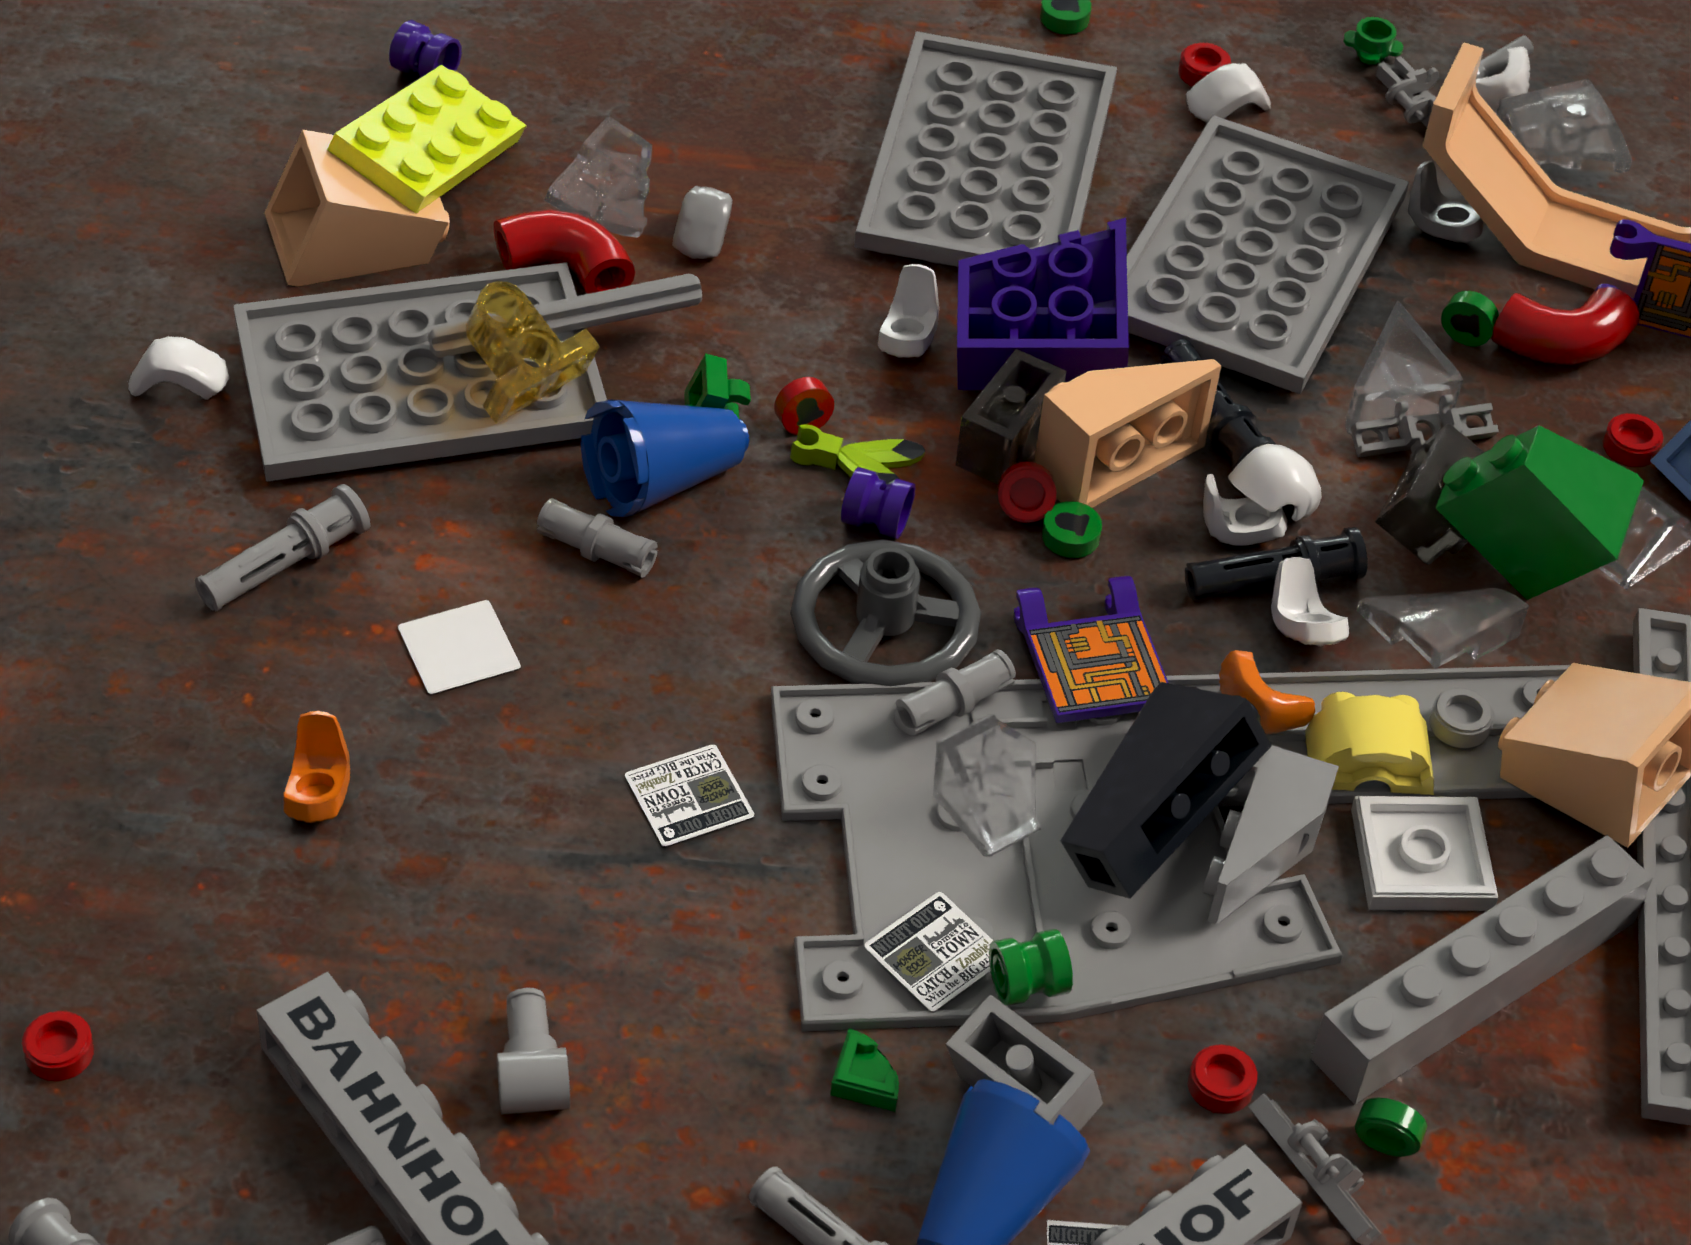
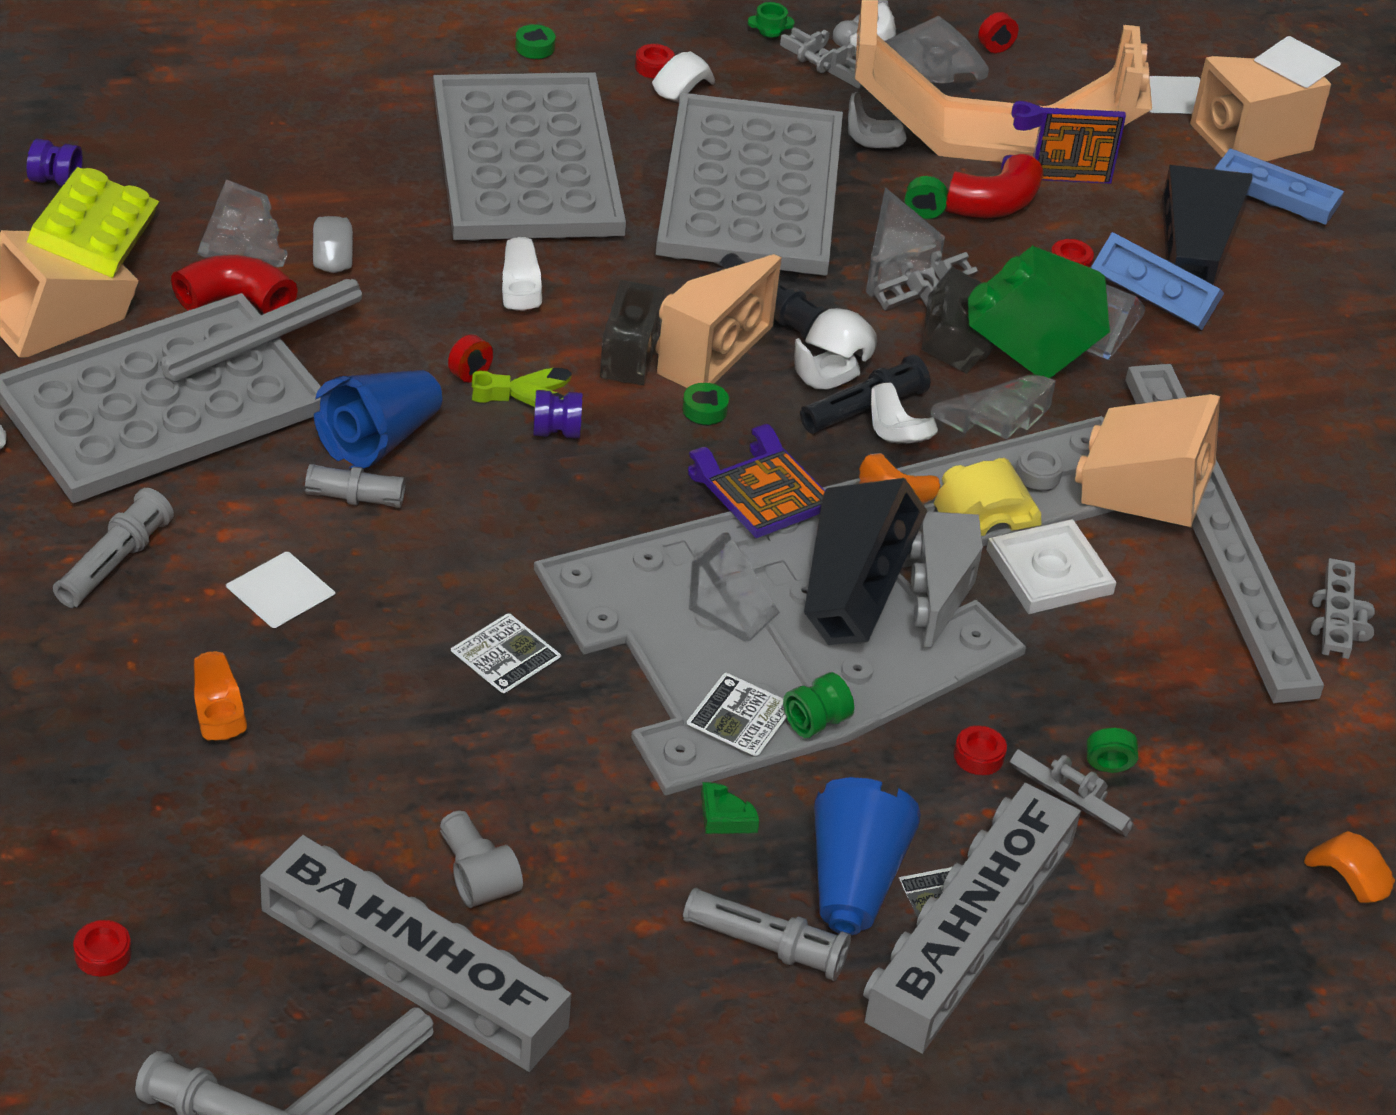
camera: 20 degrees left, 5 degrees down
clear yellow tile [466,281,600,424] -> none
green tile [684,353,751,418] -> none
dark grey piece [790,540,981,687] -> none
light grey pin [895,649,1016,736] -> none
light grey brick [946,994,1103,1131] -> none
dark purple wedge [957,218,1129,390] -> none
red tile [998,462,1057,523] -> none
light grey brick [1310,835,1653,1105] -> none
none -> red tile [978,12,1019,53]

